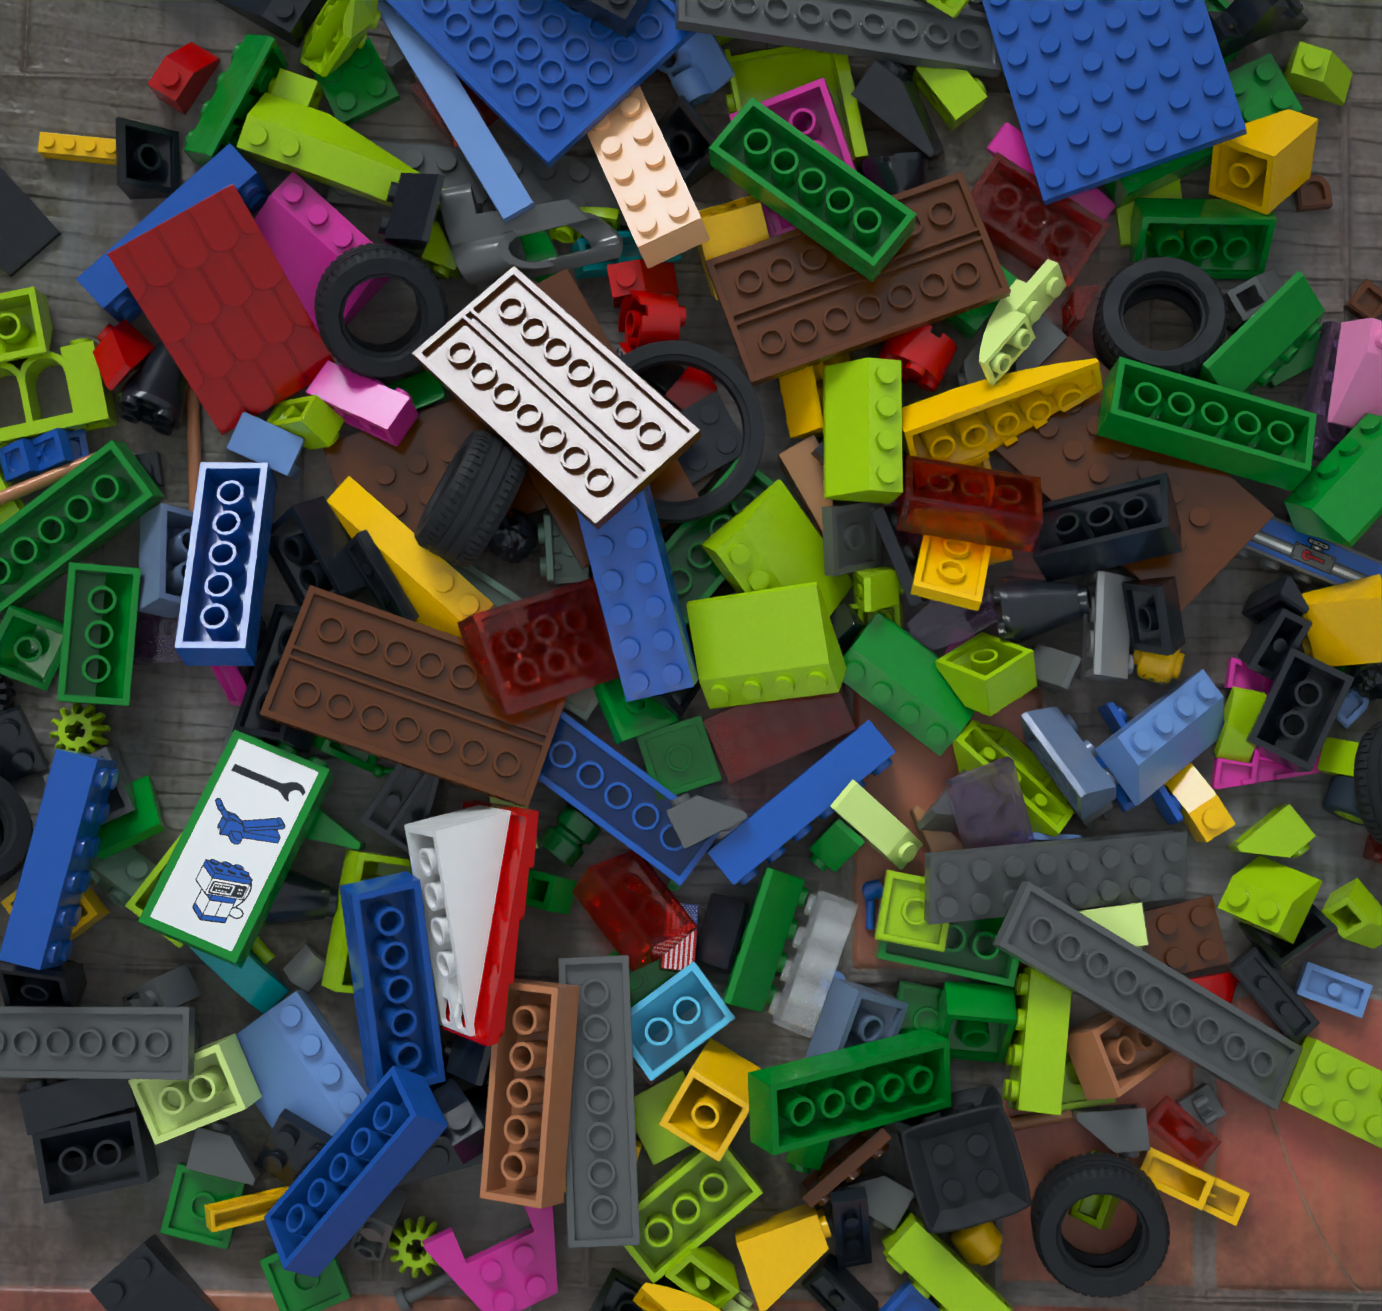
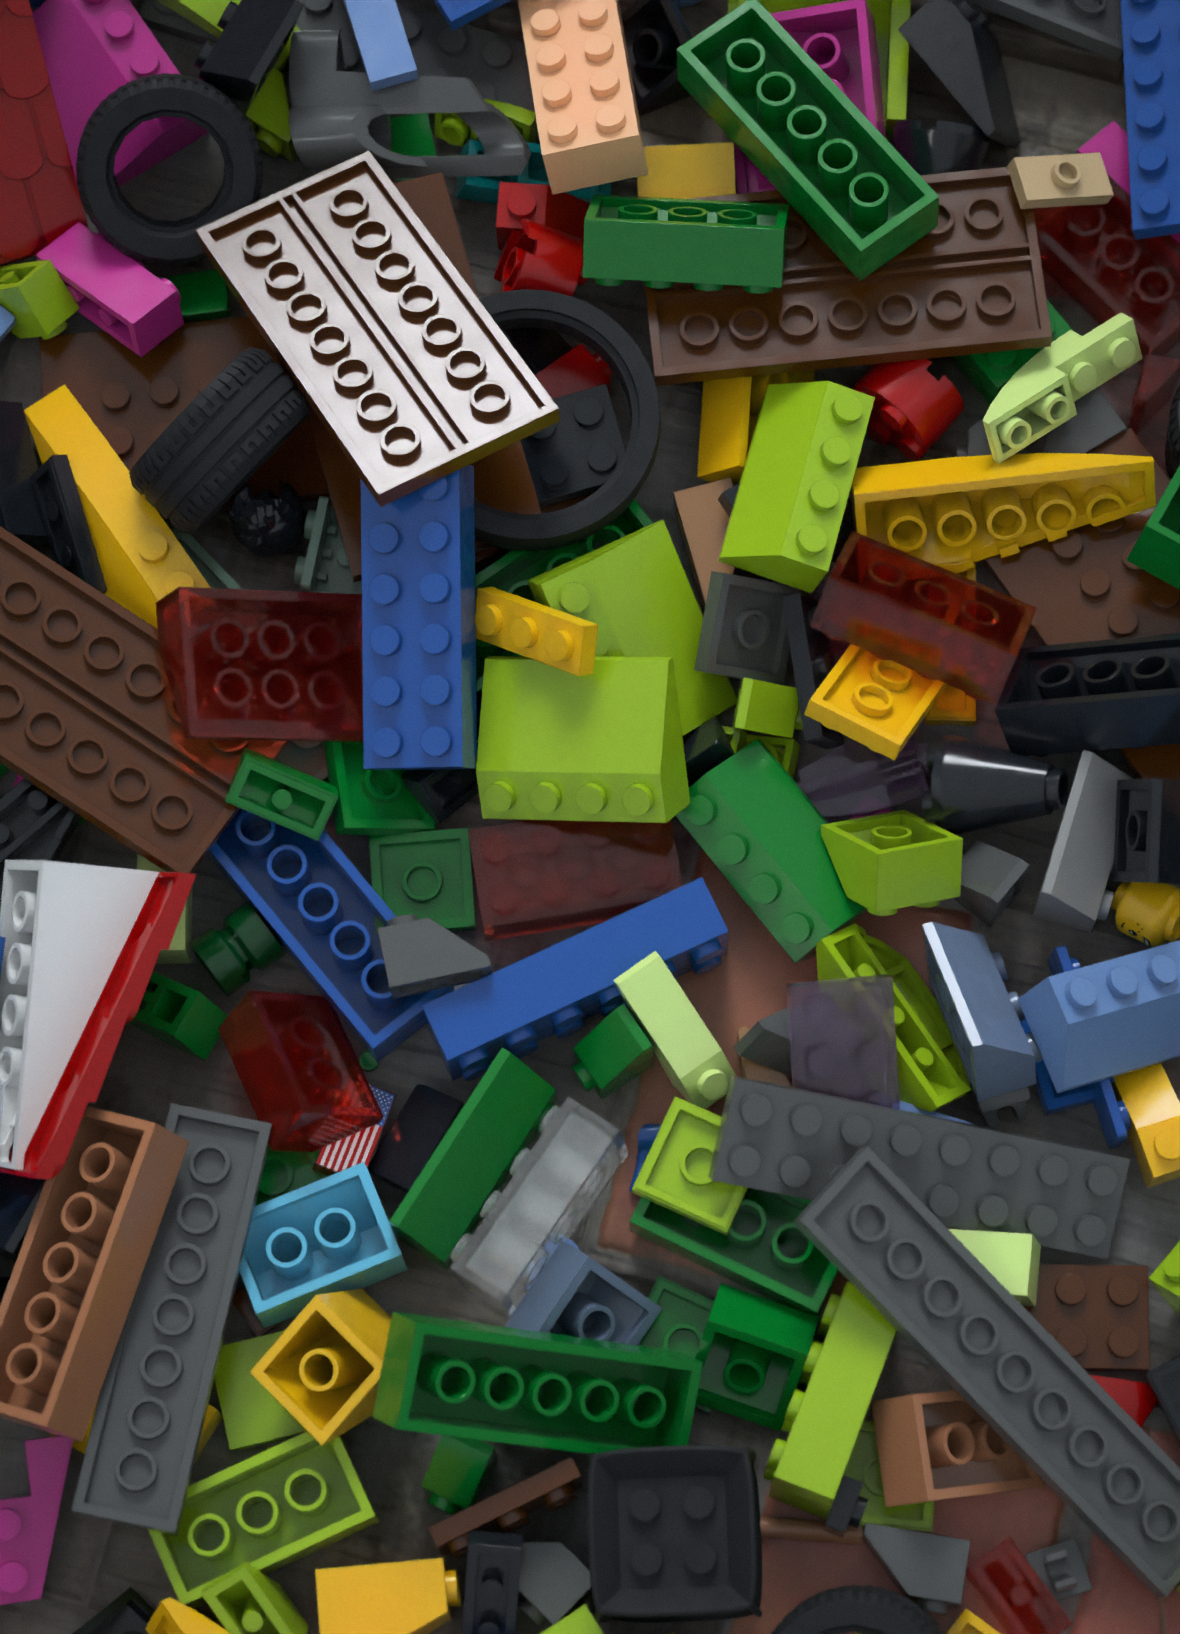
camera: 20 degrees right, 10 degrees down
lime slope [912,66,988,132] -> none
none -> green slope [225,748,339,841]
none -> yellow plate [475,587,598,676]
none -> green slope [583,194,789,294]
none -> black plate [823,1475,868,1538]
none -> tan plate [1007,152,1114,209]

